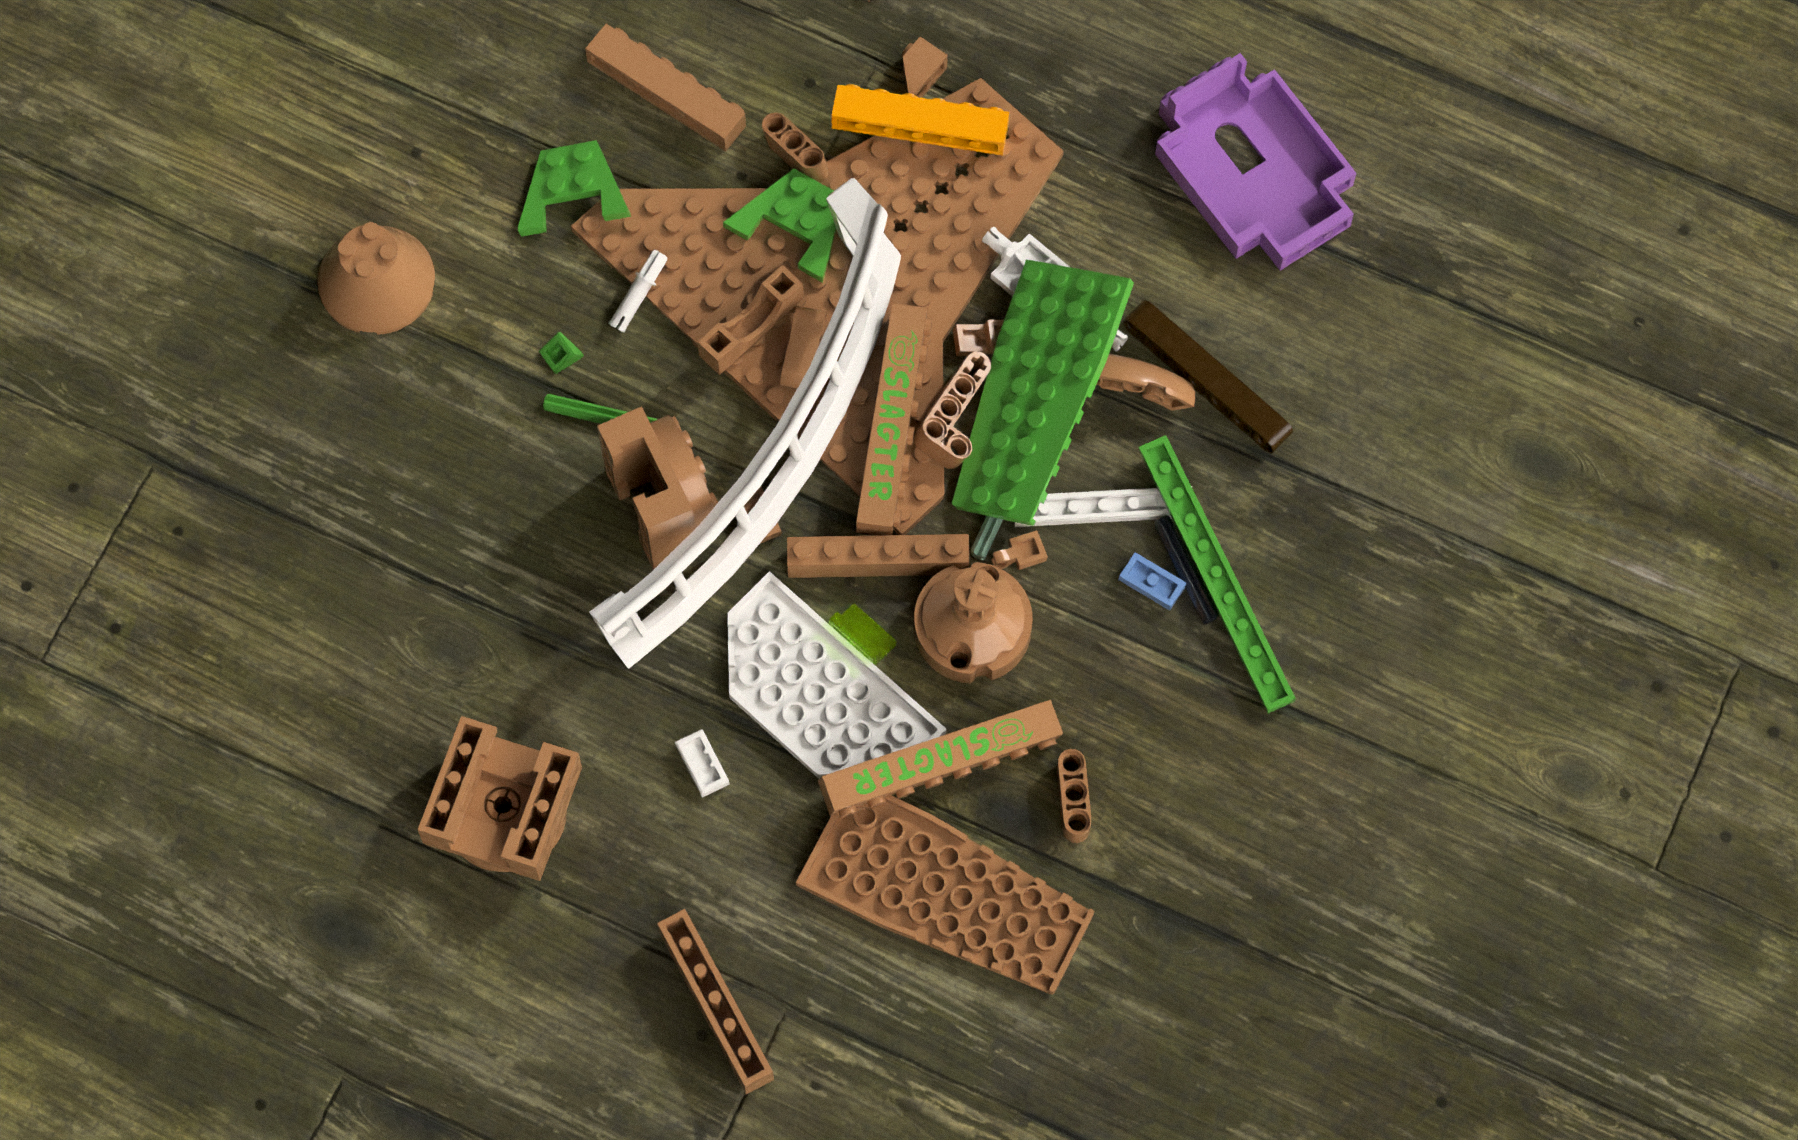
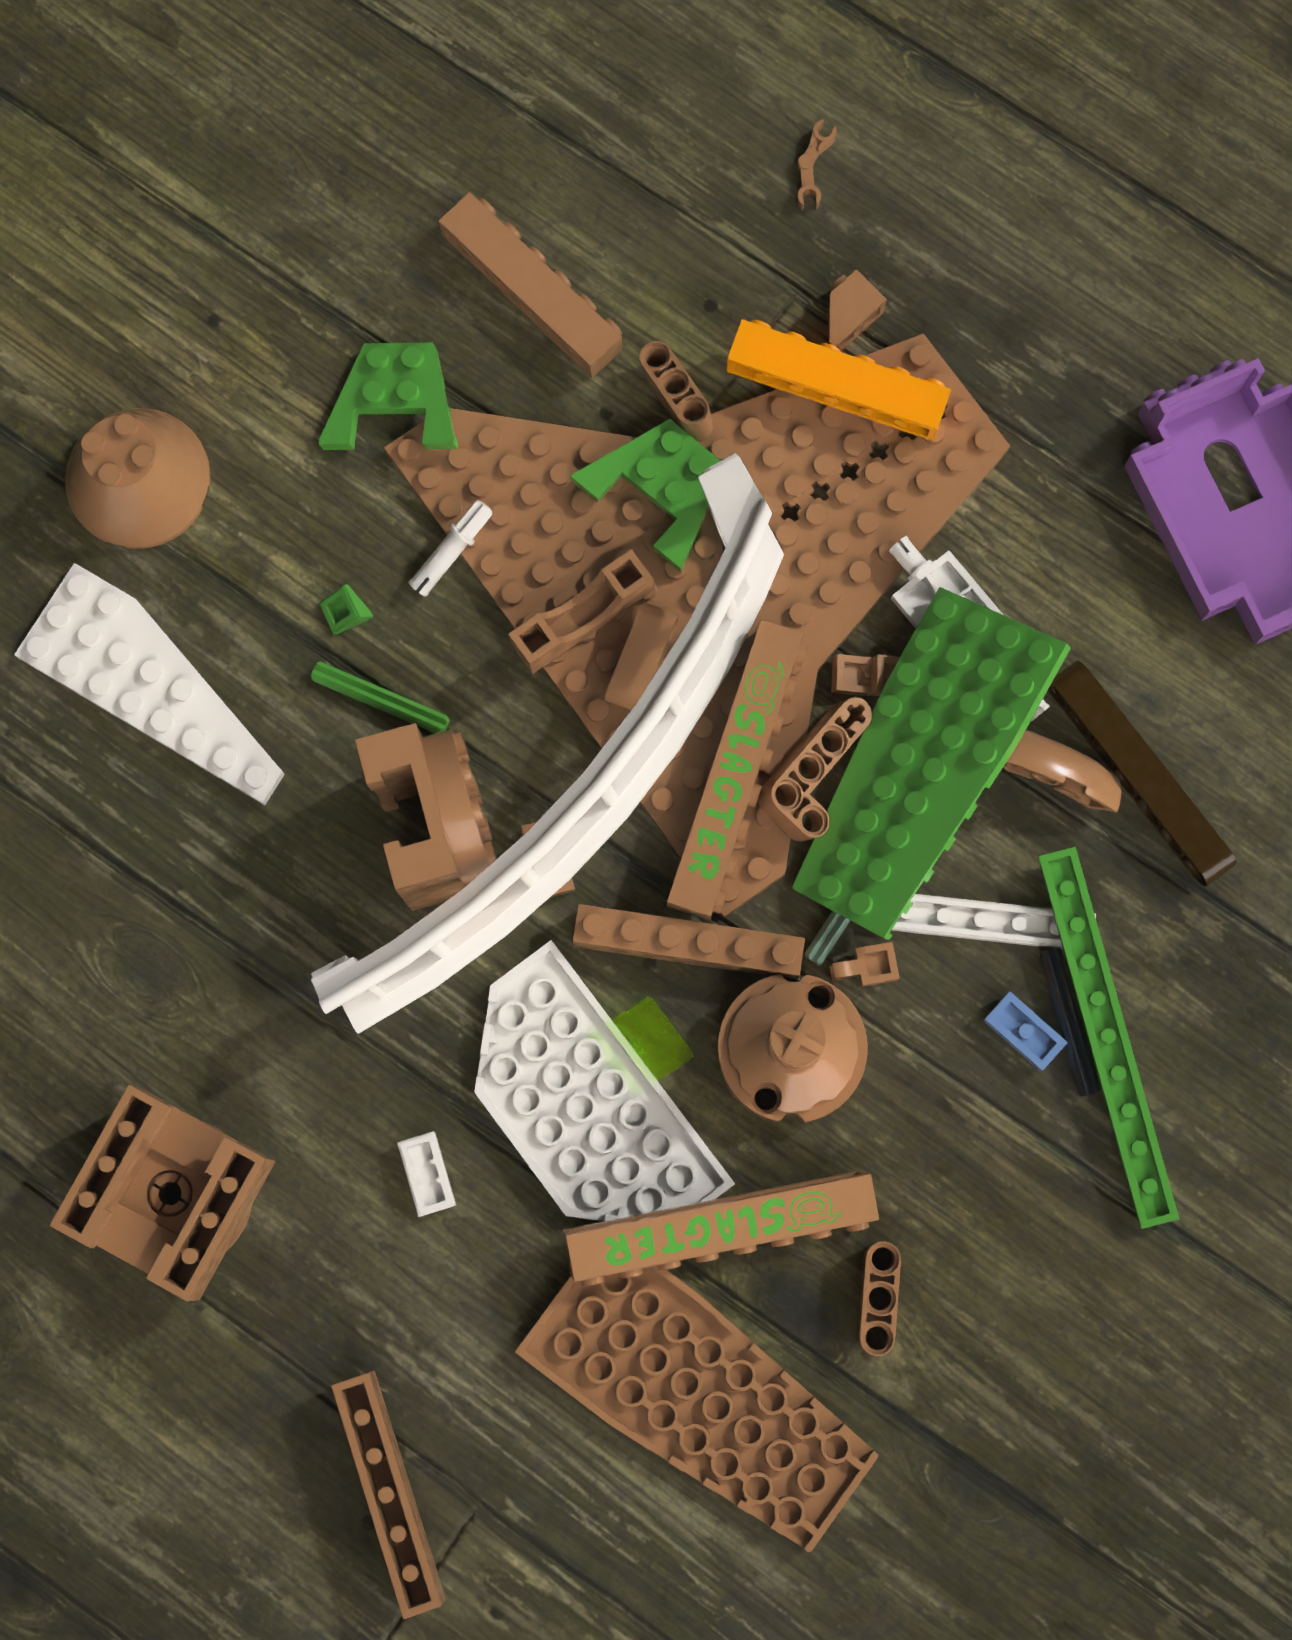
camera: 15 degrees right, 10 degrees up
none -> white wing [14,563,285,805]

